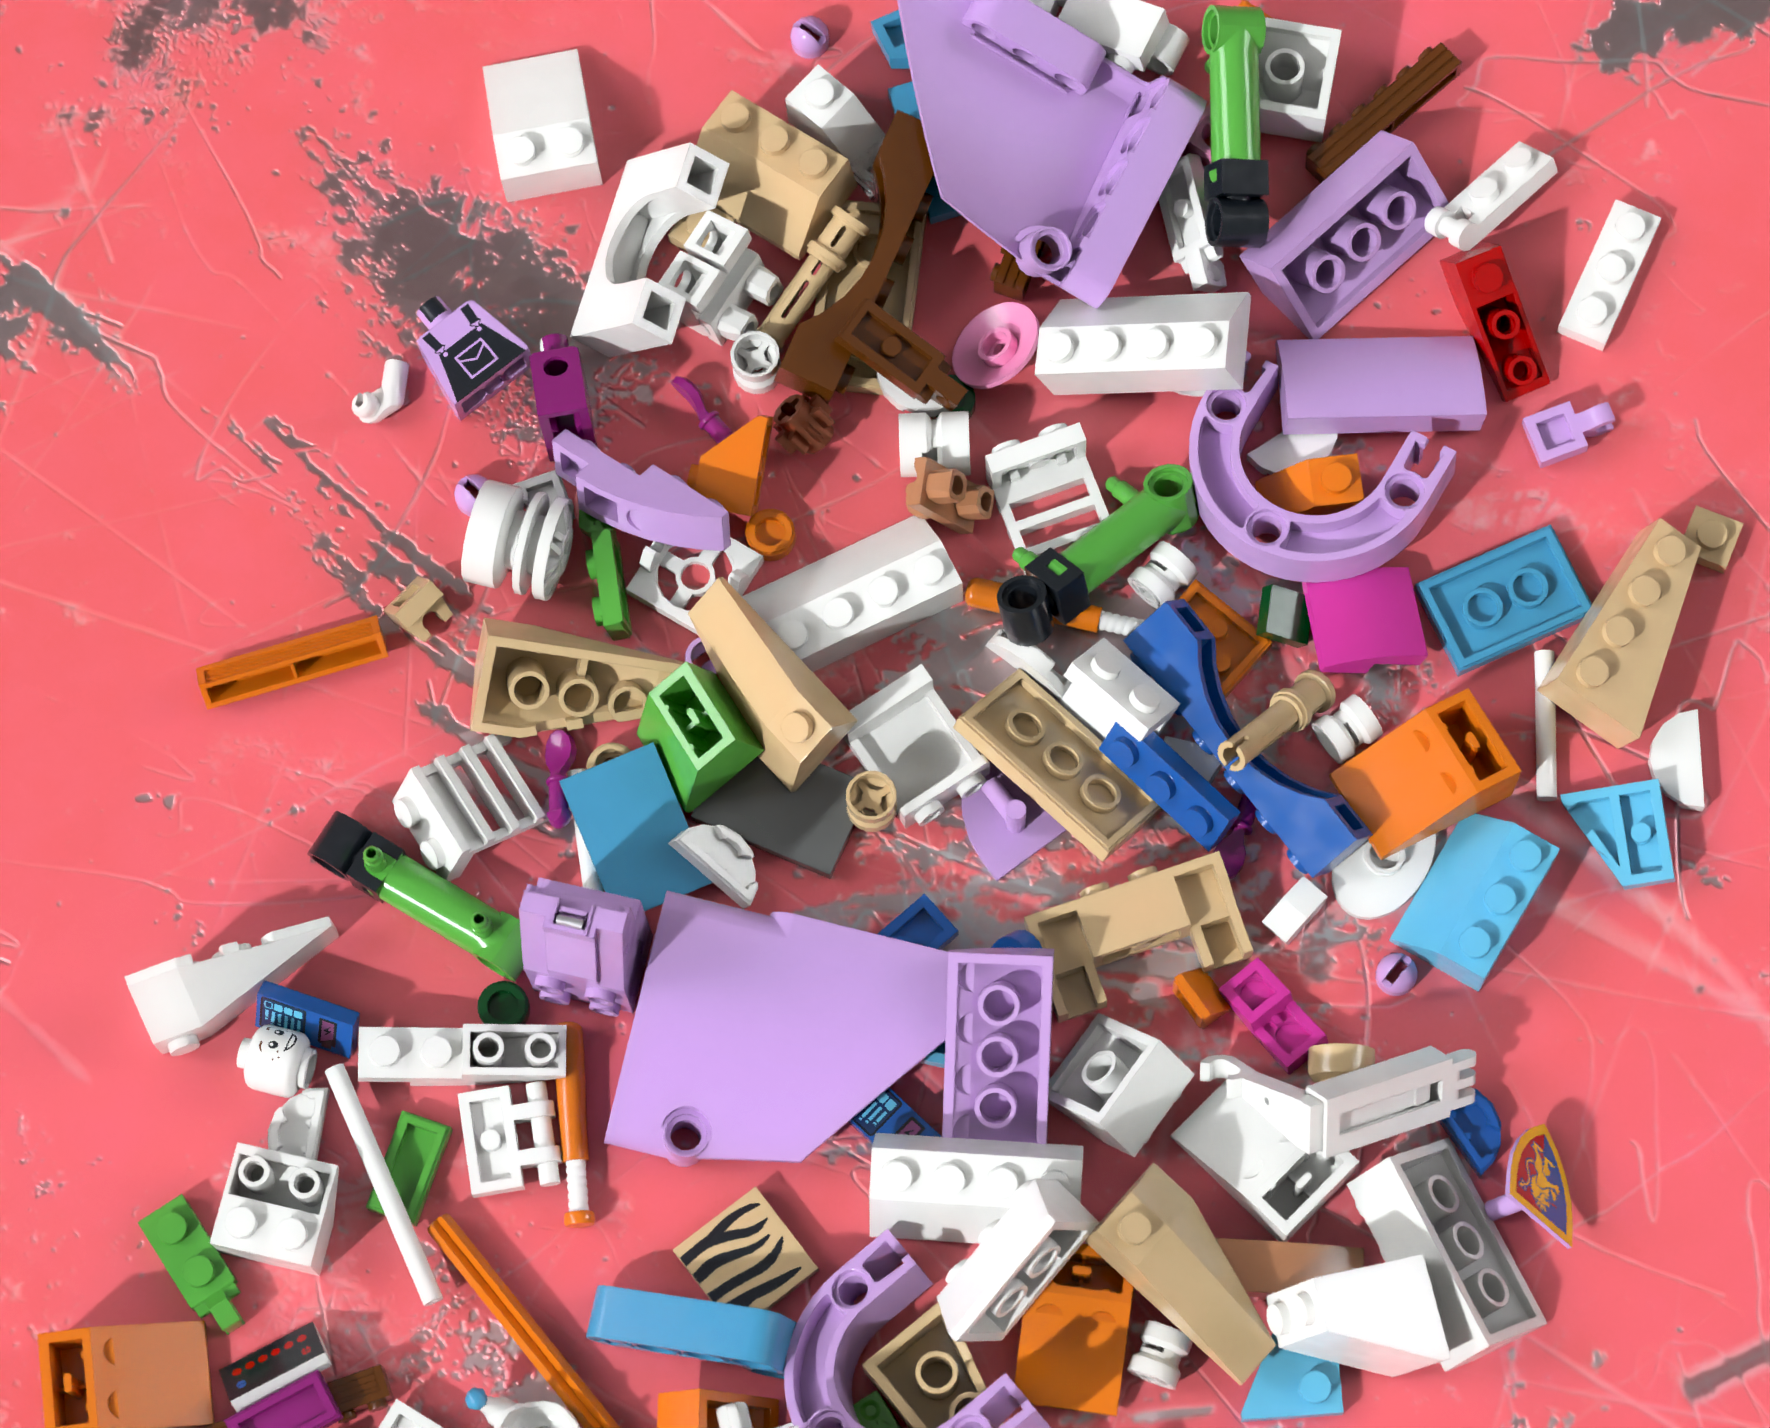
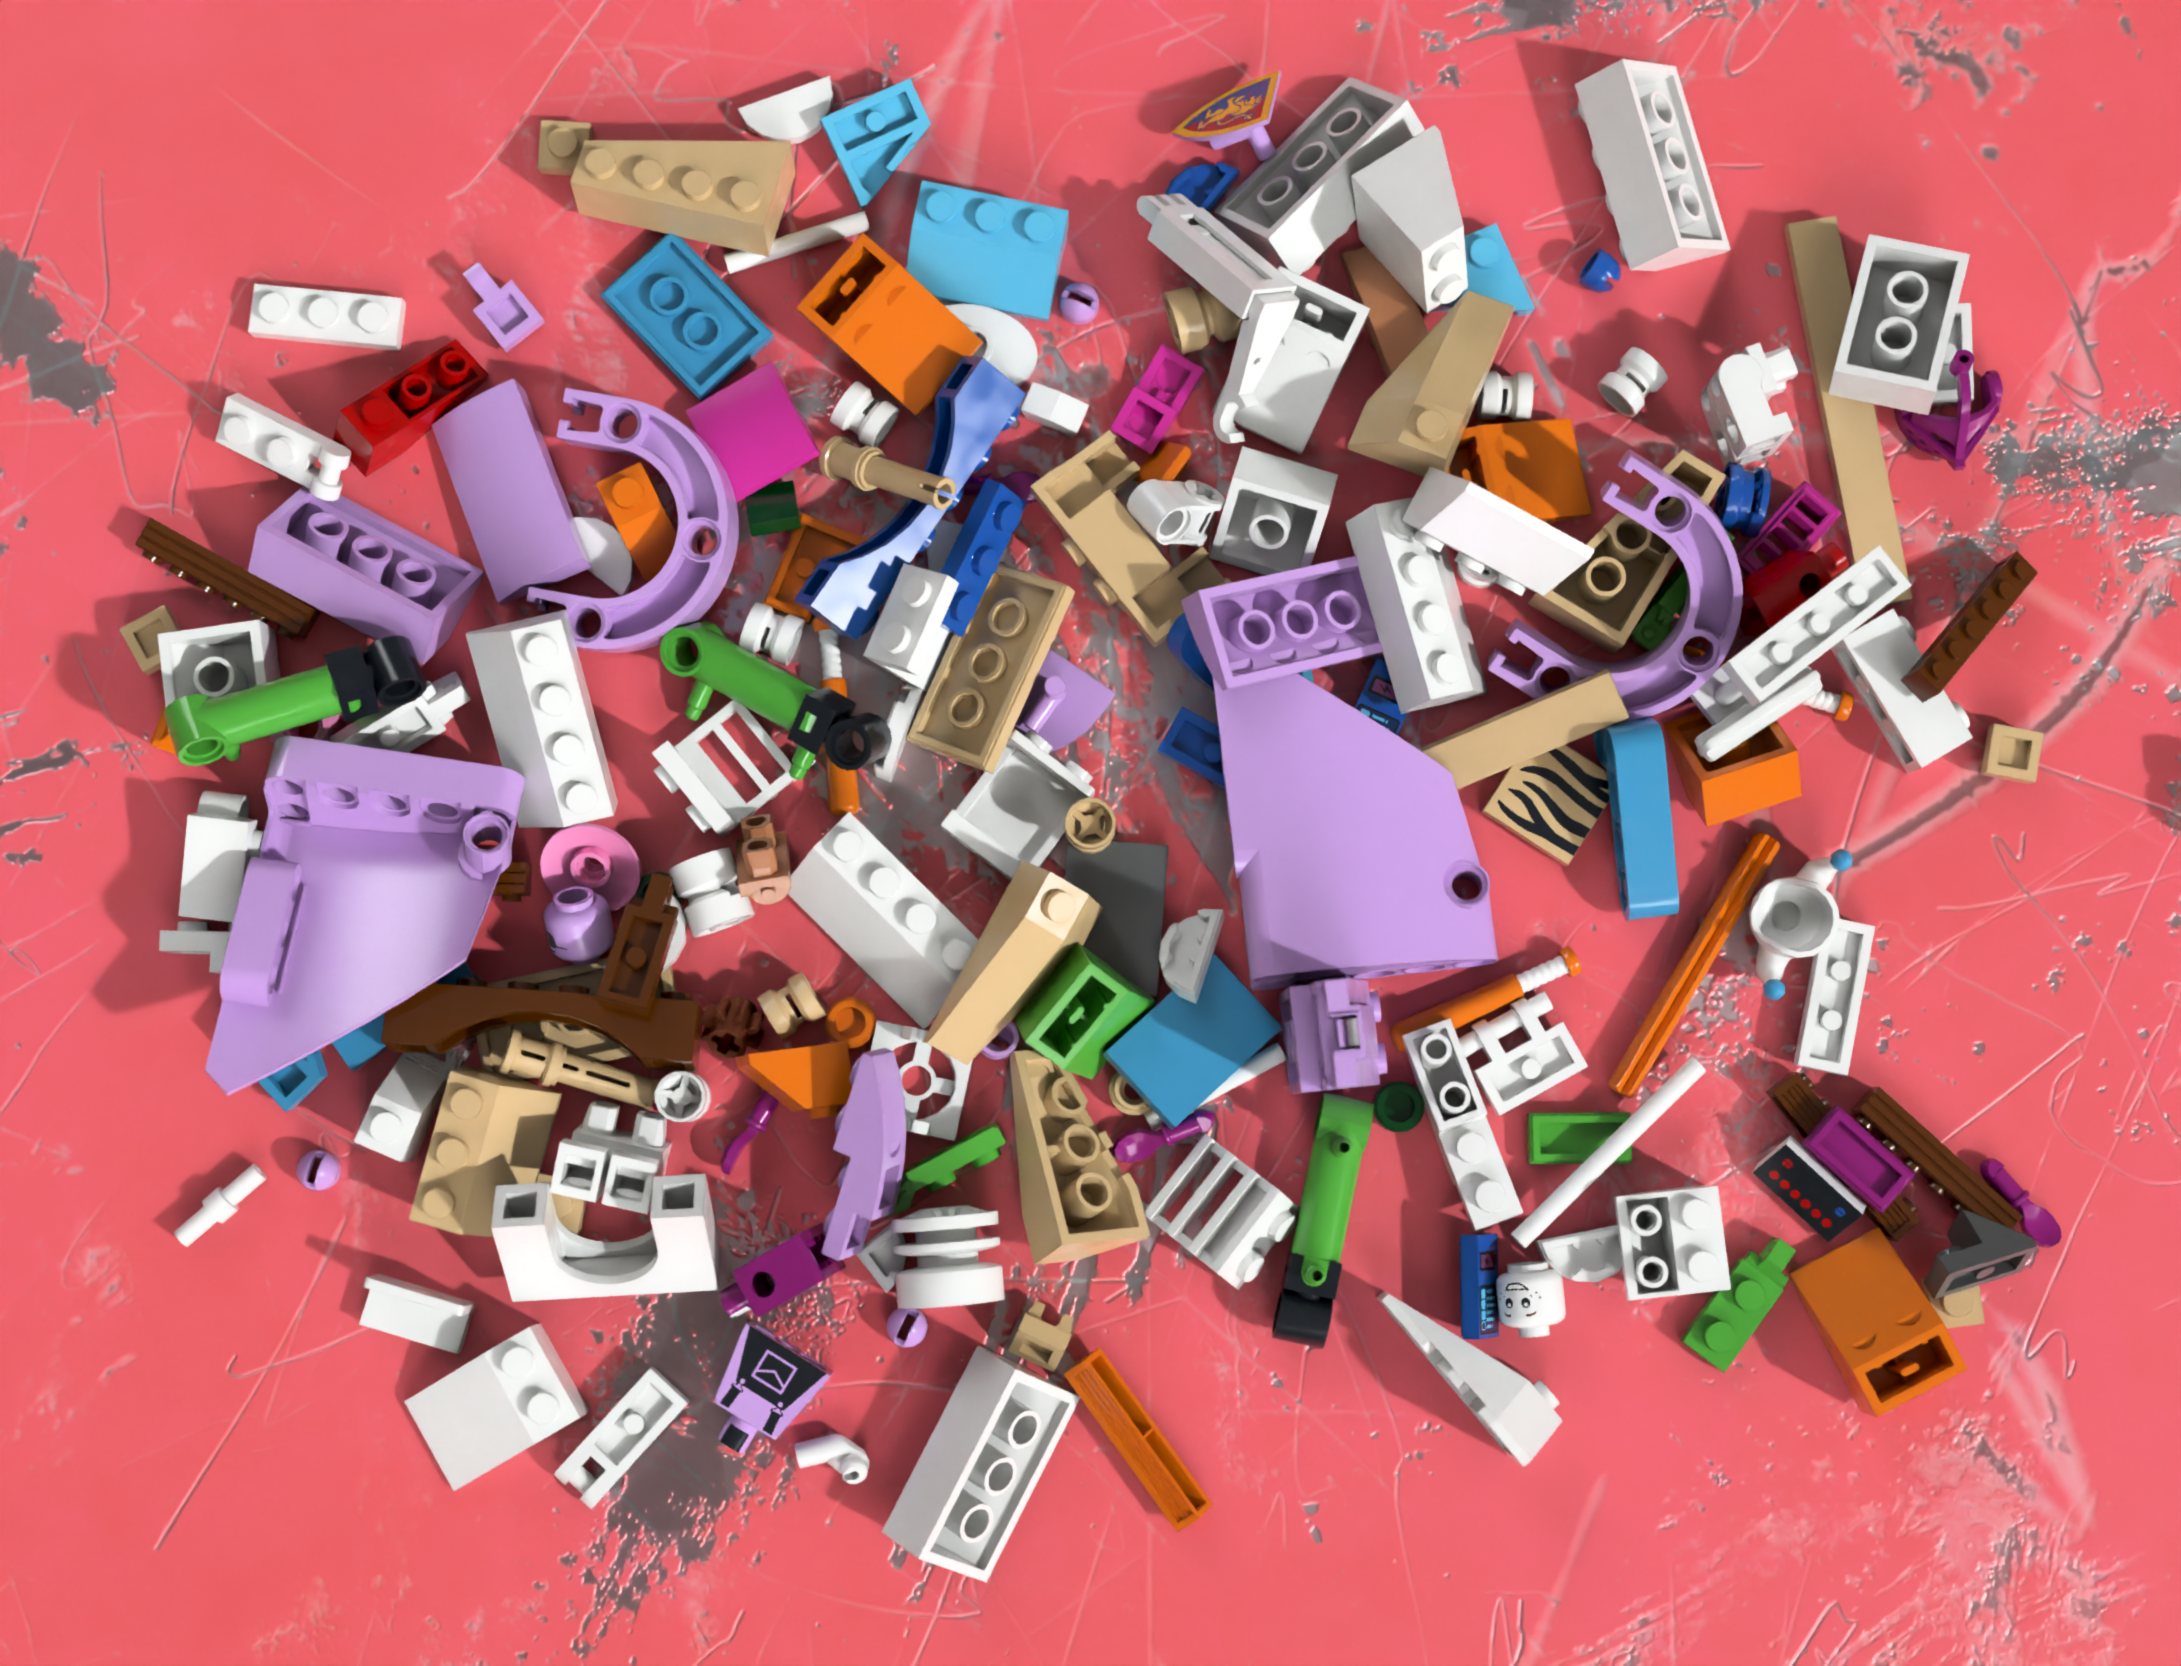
camera: 120 degrees left, 10 degrees up
none -> tan plate [119,605,181,675]
none -> white panel [359,1274,476,1354]
none -> lavender head [543,886,615,966]
none -> white plate [553,1367,690,1509]
none -> tan wheel [757,971,827,1040]
none -> white slope [882,1345,1080,1582]
none -> white piece [1127,479,1225,547]
none -> tan tile [1421,668,1629,790]

